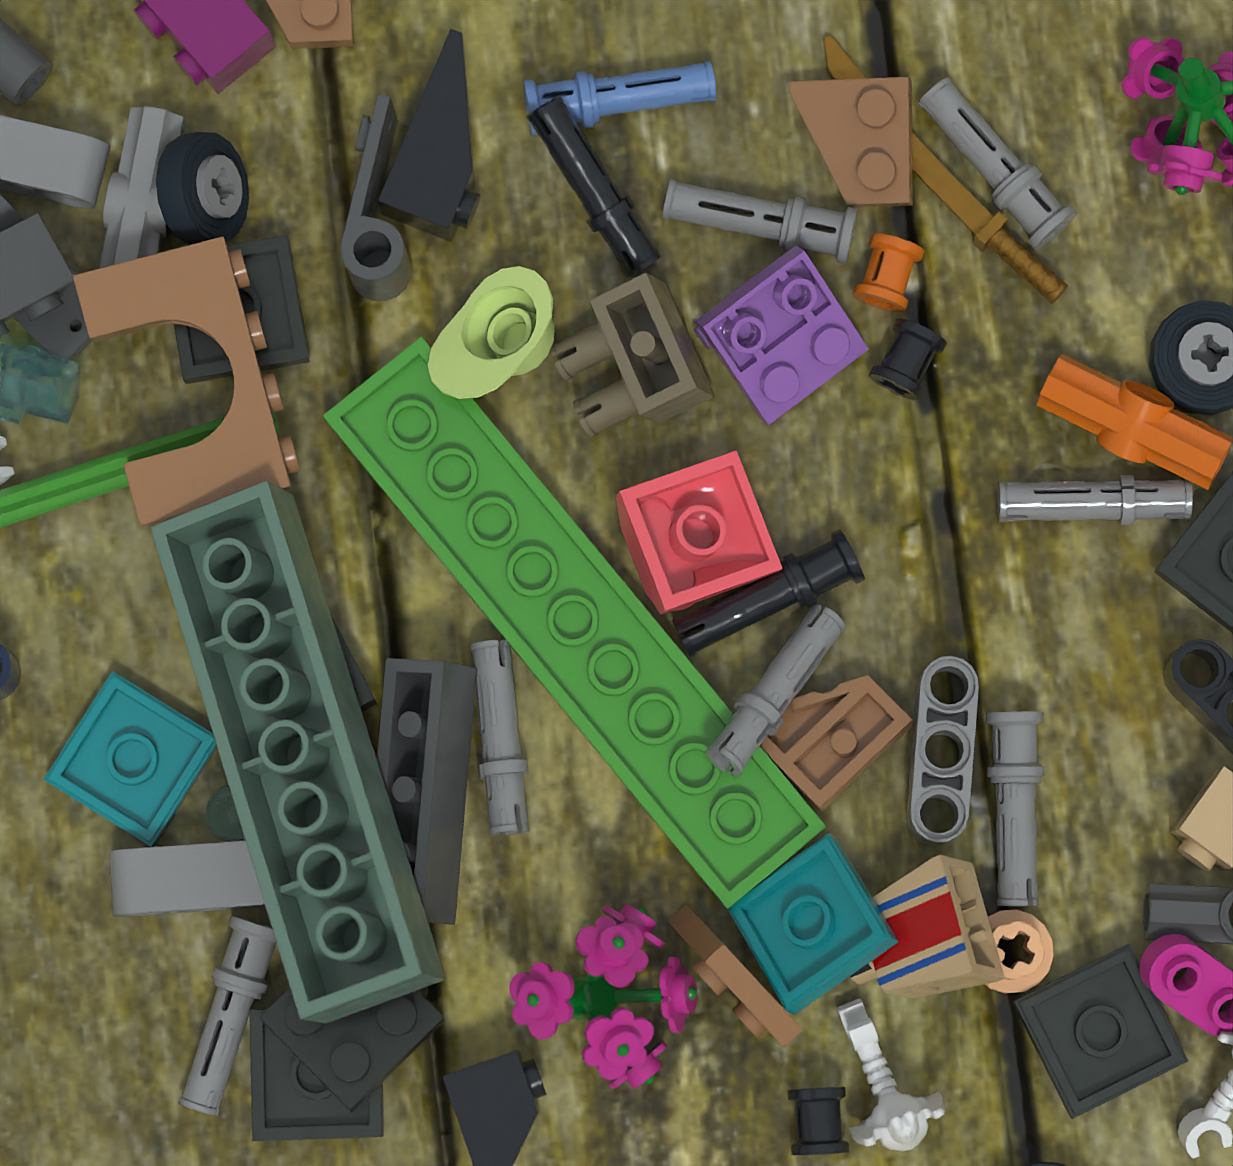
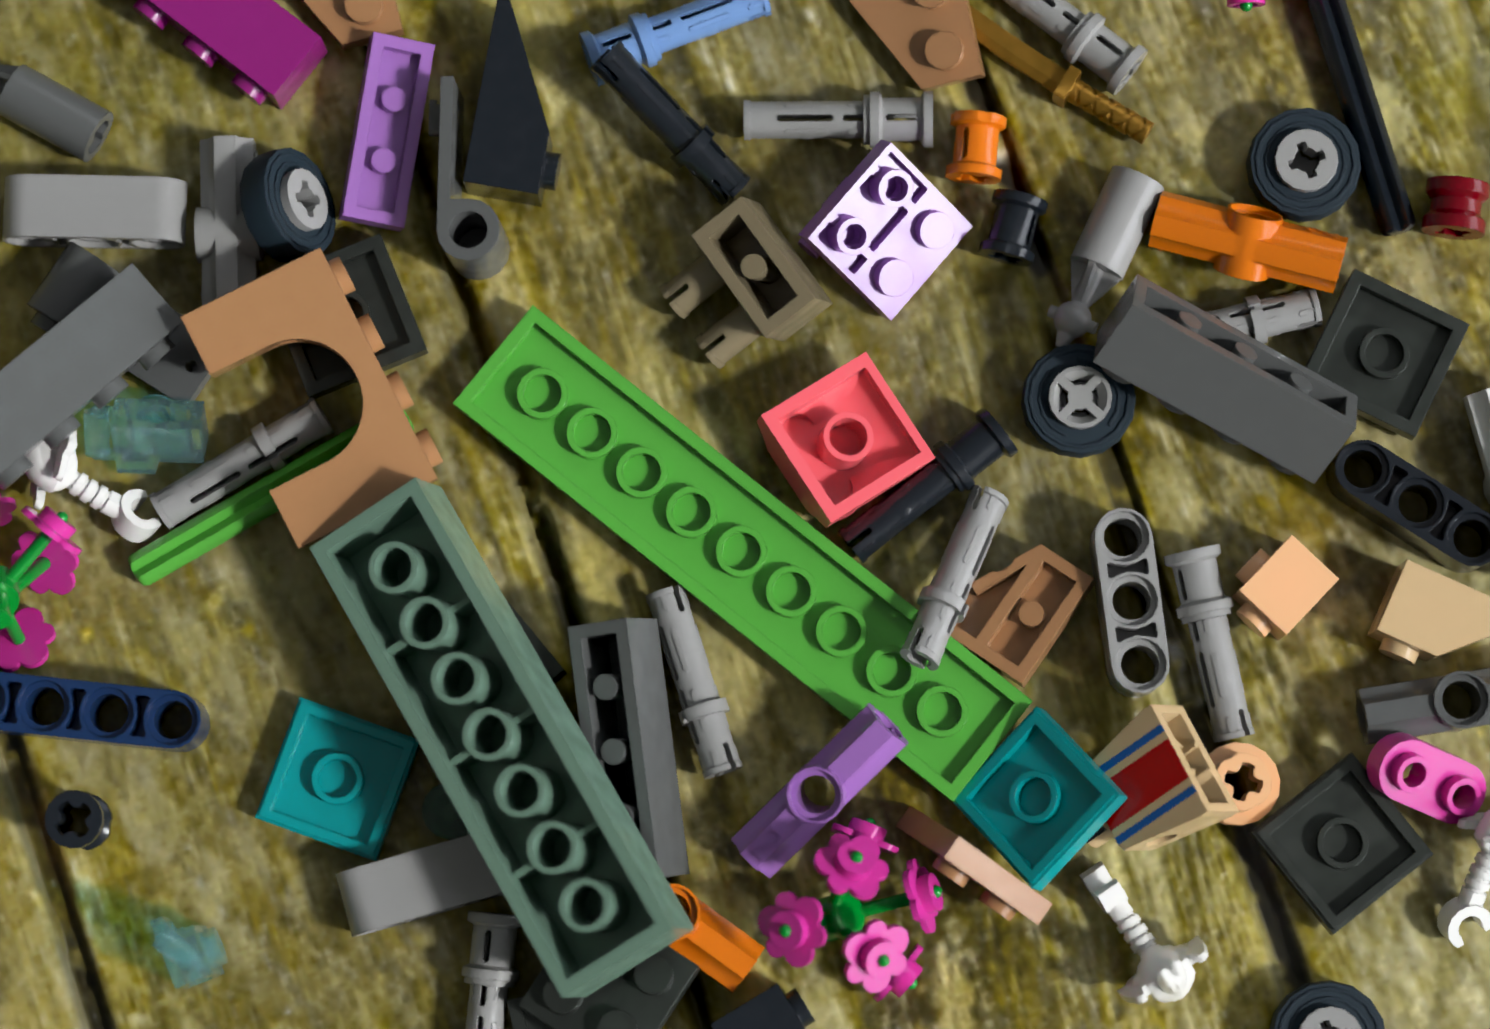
camera: 10 degrees left, 0 degrees up
yellowish green piece [428,266,555,399] -> none
black bush [787,1087,850,1156] -> none
none -> light grey pin [149,397,334,530]
none -> medium lavender plate [338,32,435,232]
none -> orange piece [668,883,765,993]
none -> medium lavender piece [731,703,908,879]
none -> black wheel [1021,343,1136,458]
none -> light grey wheel [1047,165,1164,347]
none -> dark grey brick [1093,274,1358,484]
none -> light nougat brick [1232,535,1339,640]

